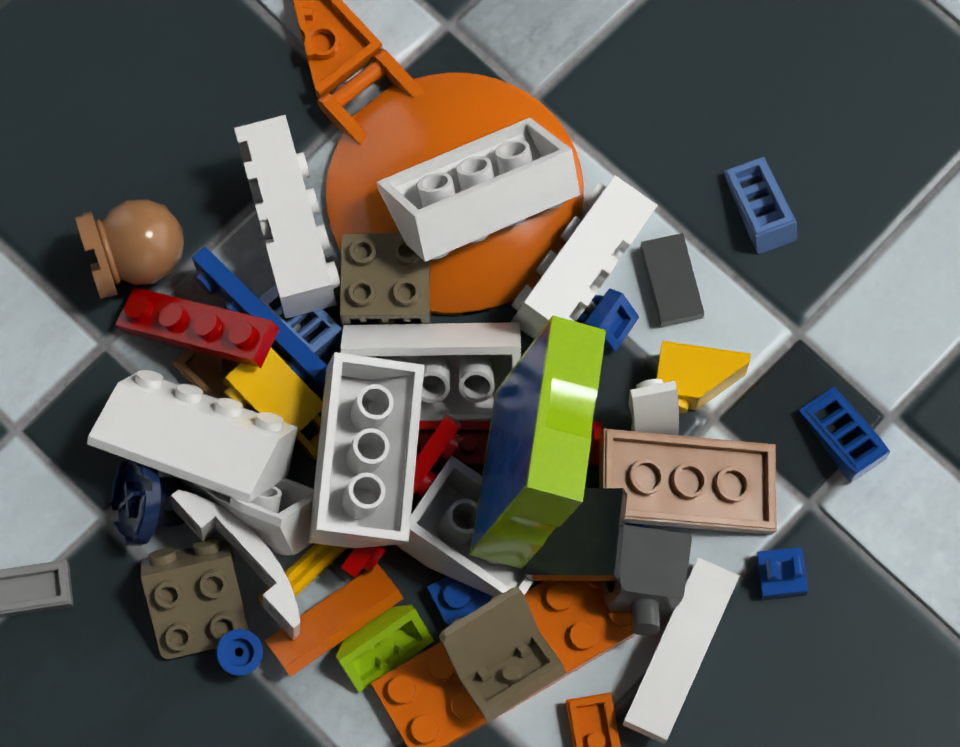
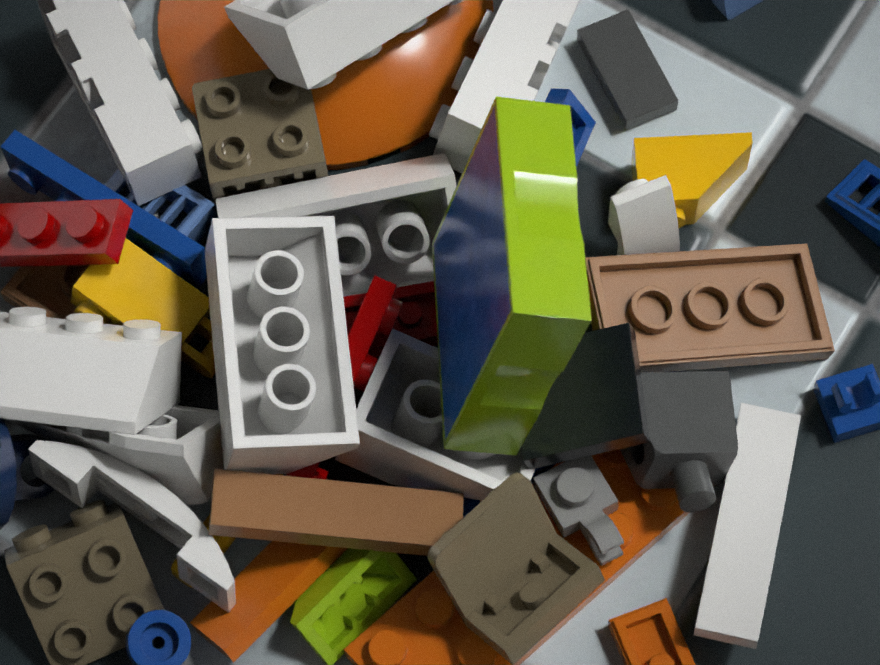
camera: 10 degrees left, 5 degrees down
none -> medium nougat tile [208,469,464,556]
none -> light grey plate [533,456,624,566]

